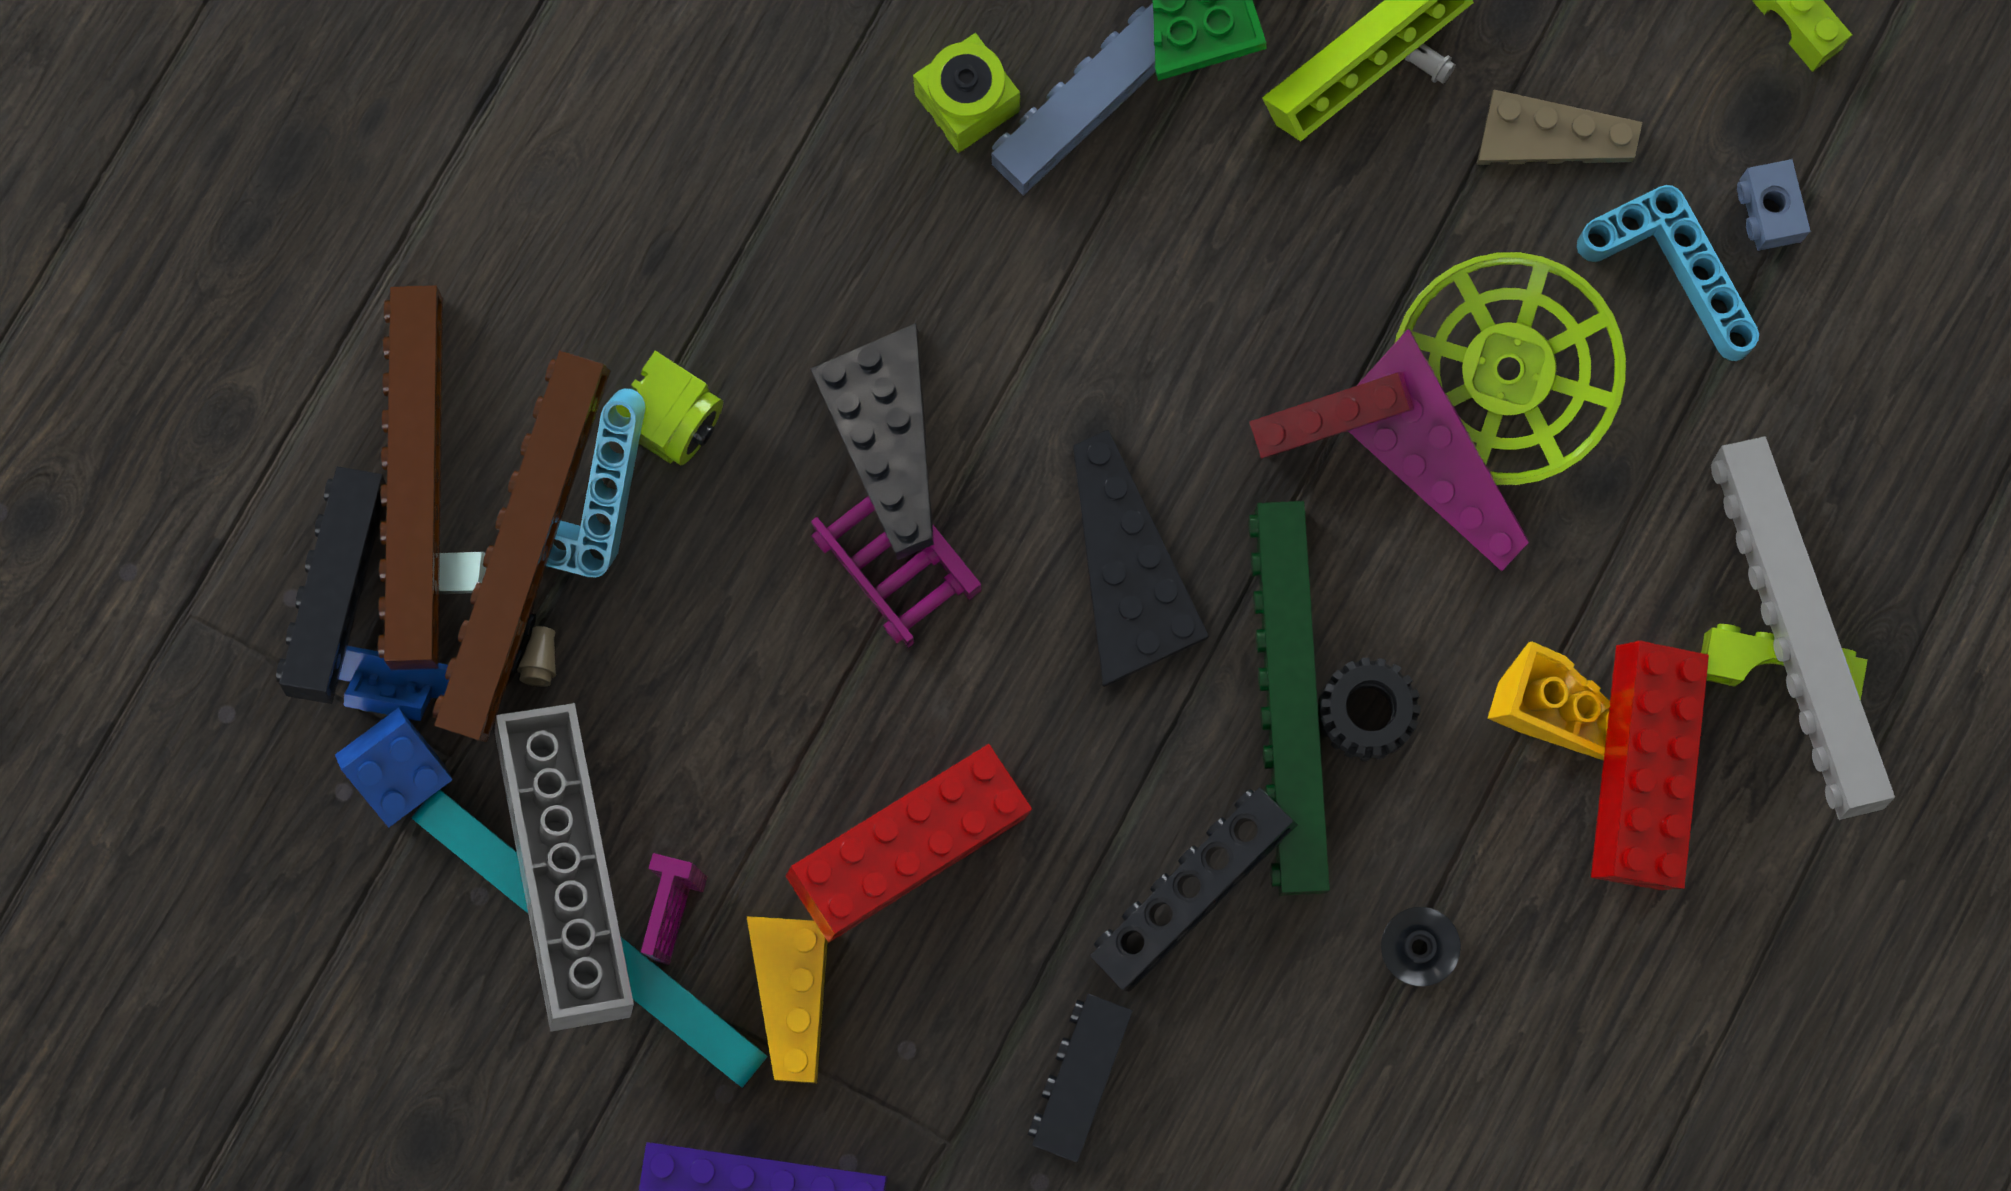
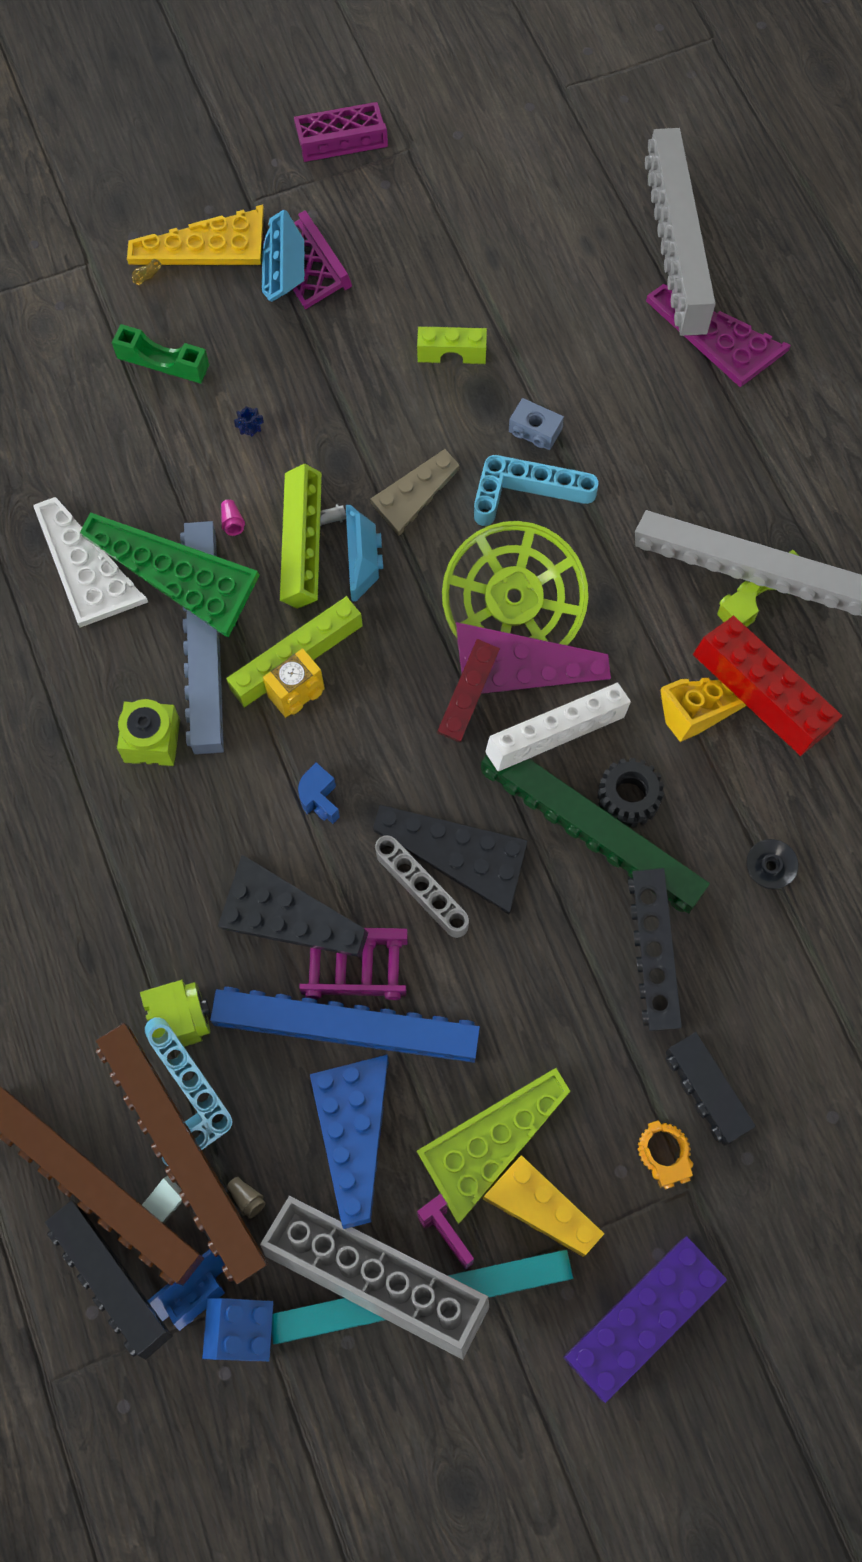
camera: 50 degrees left, 10 degrees down
red brick [785,744,1032,943] -> none
none -> blue brick [210,987,480,1063]
none -> lime brick [226,596,362,708]
none -> yellow brick [263,648,324,718]
none -> blue brick [298,762,340,824]
none -> blue wing [310,1055,389,1229]
none -> dark azure wedge [346,505,383,601]
none -> light grey beam [375,835,469,938]
none -> lime wing [417,1068,570,1225]
none -> white brick [485,683,631,771]
none -> light orange piece [638,1120,693,1190]

